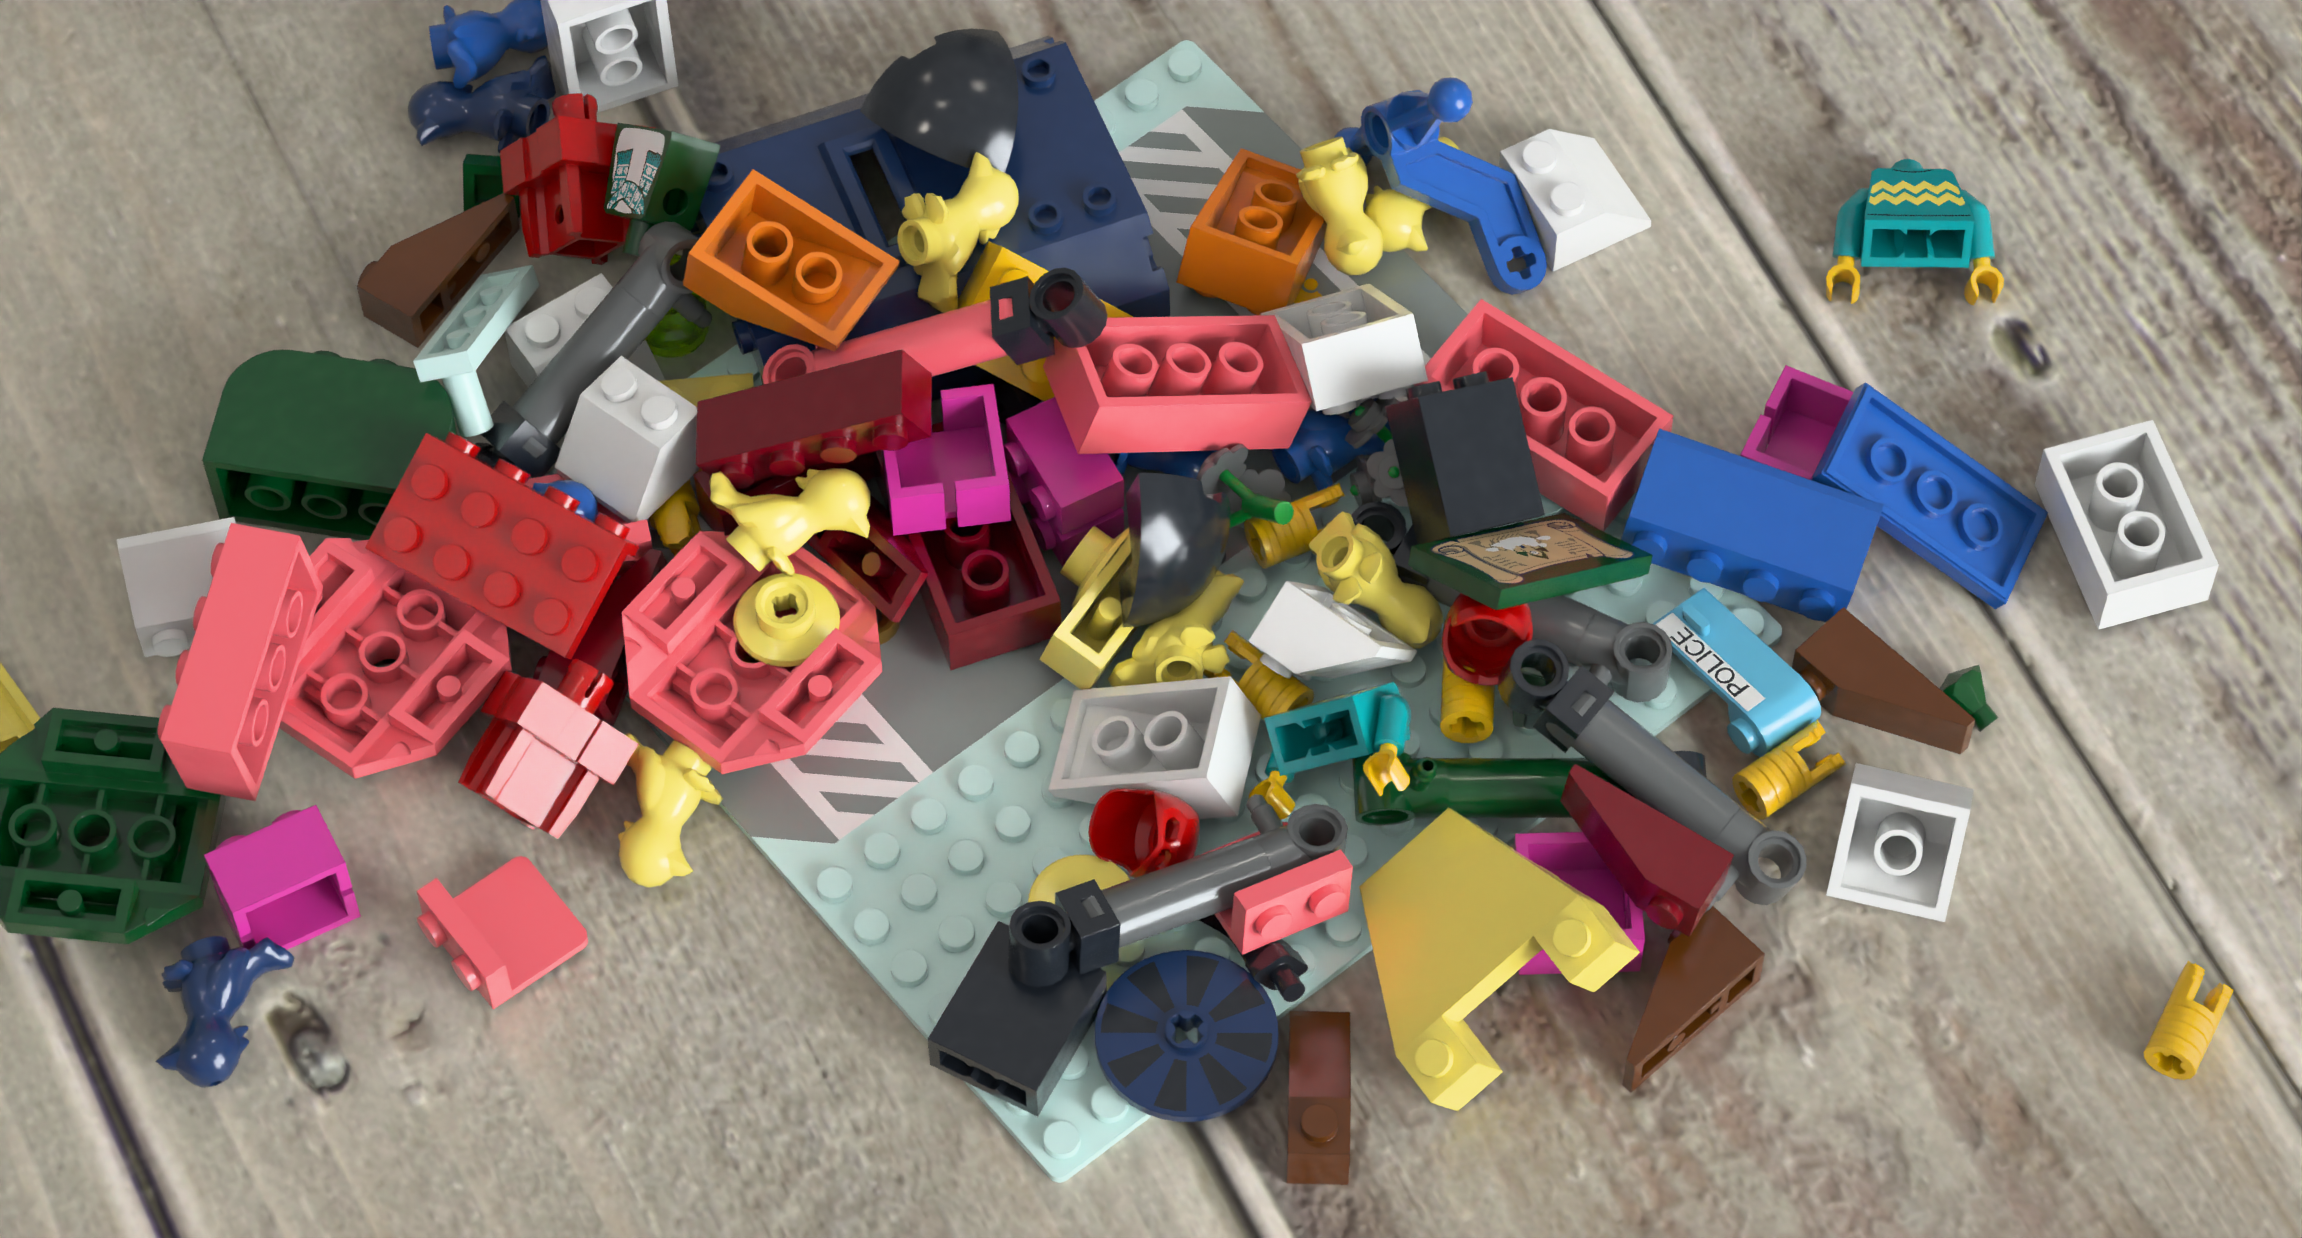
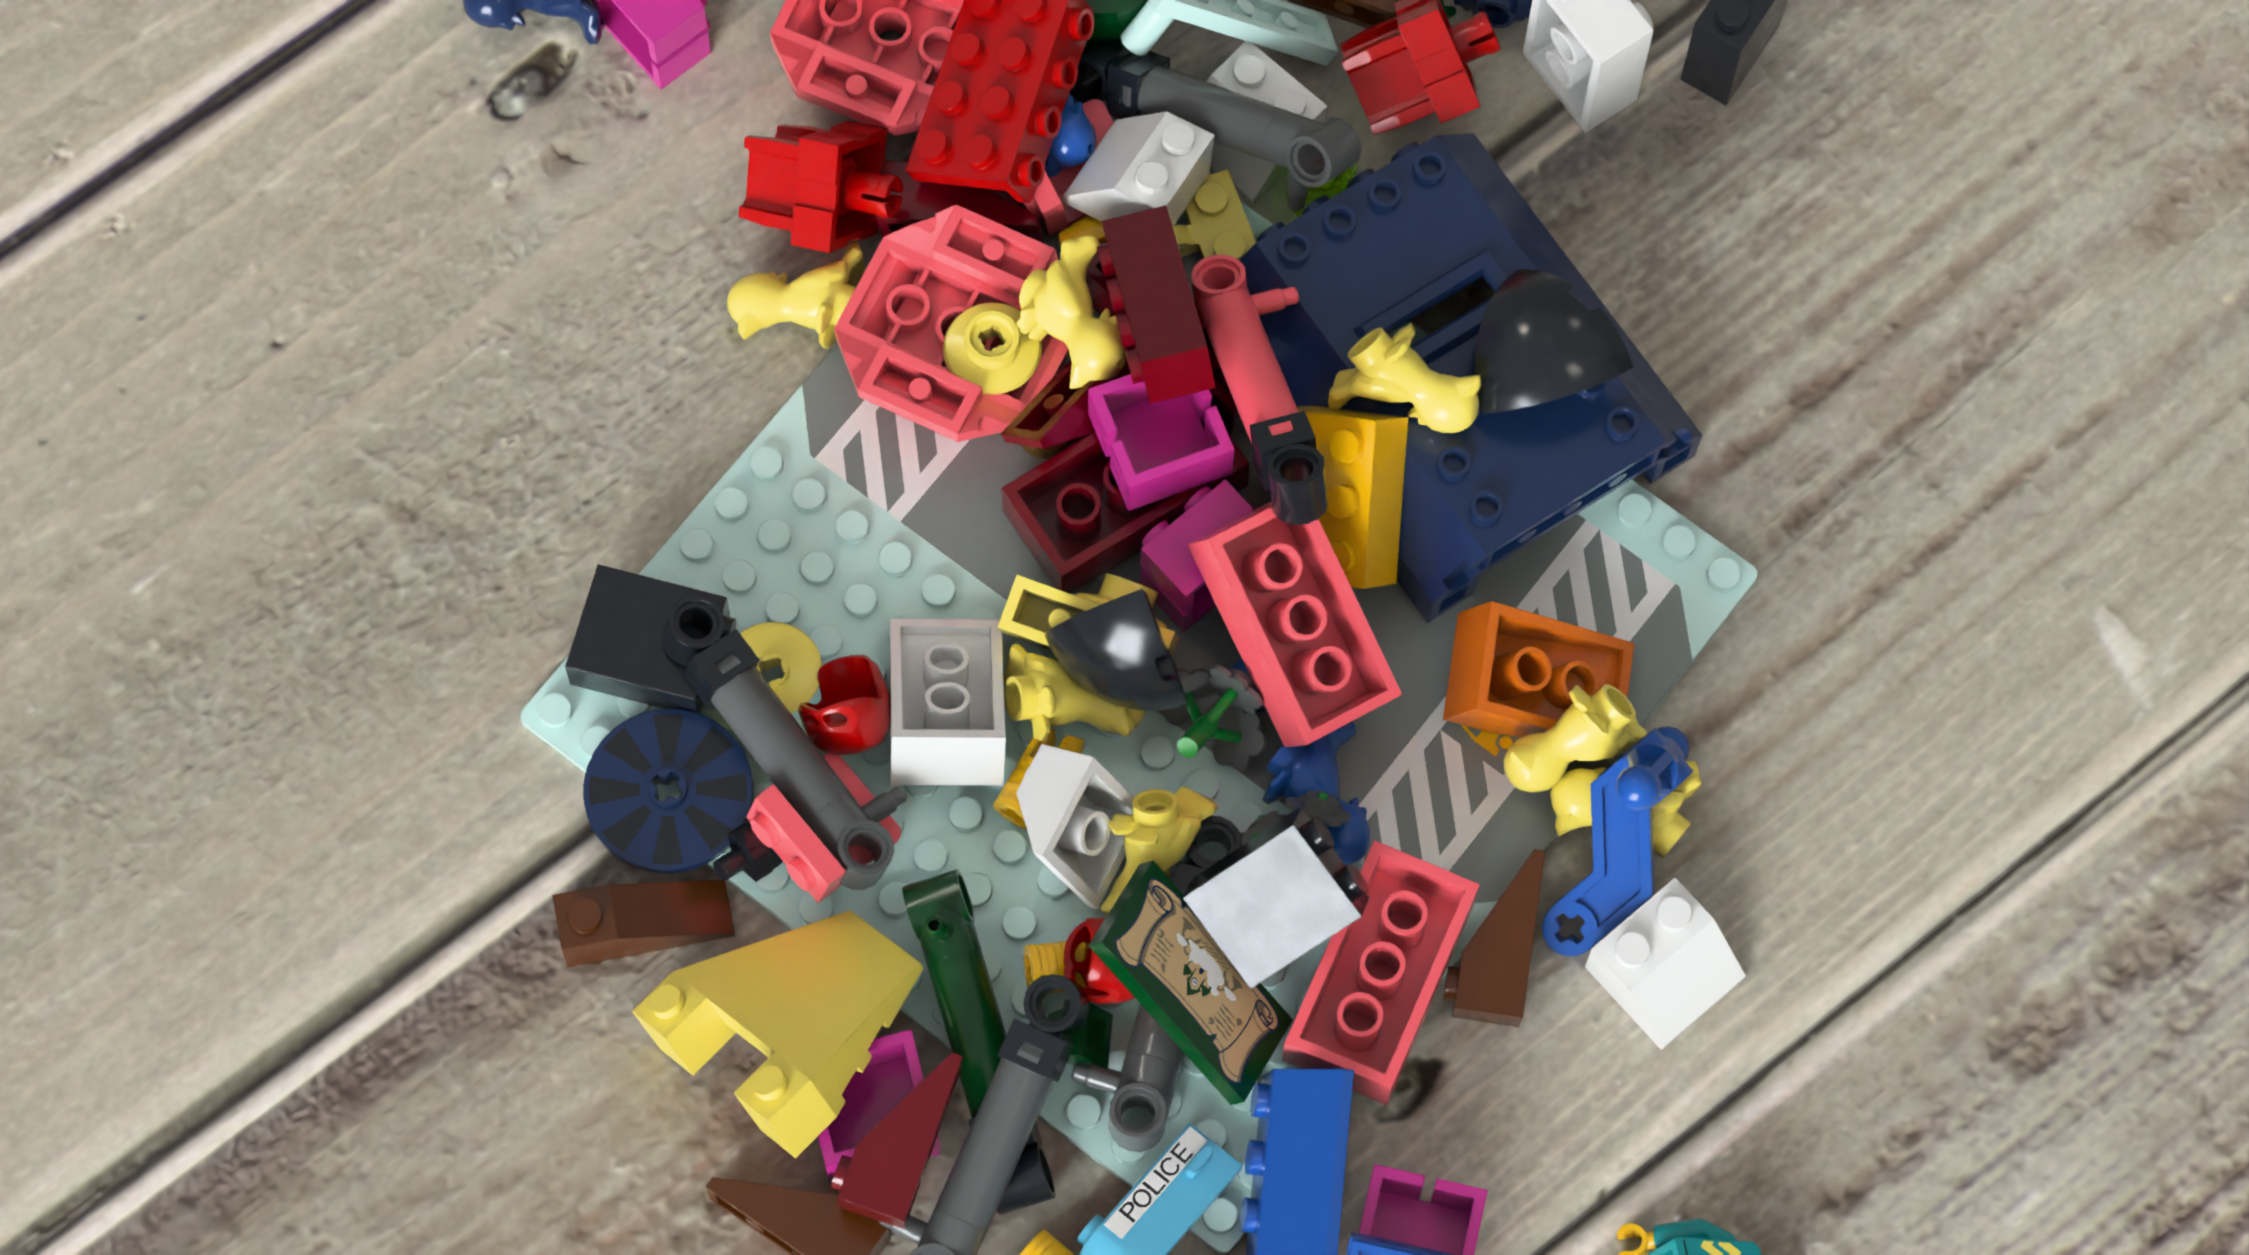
camera: 75 degrees right, 10 degrees up
coral bracket [417,856,588,1009] -> none
dark green torso [604,123,721,257] -> none
orange slope [683,169,900,352] -> none
yellow hinge [1244,483,1345,569] -> none
teal torso [1248,682,1411,820] -> none
white brick [1261,284,1428,415] -> none
none -> reddish brown slope [1443,849,1545,1027]

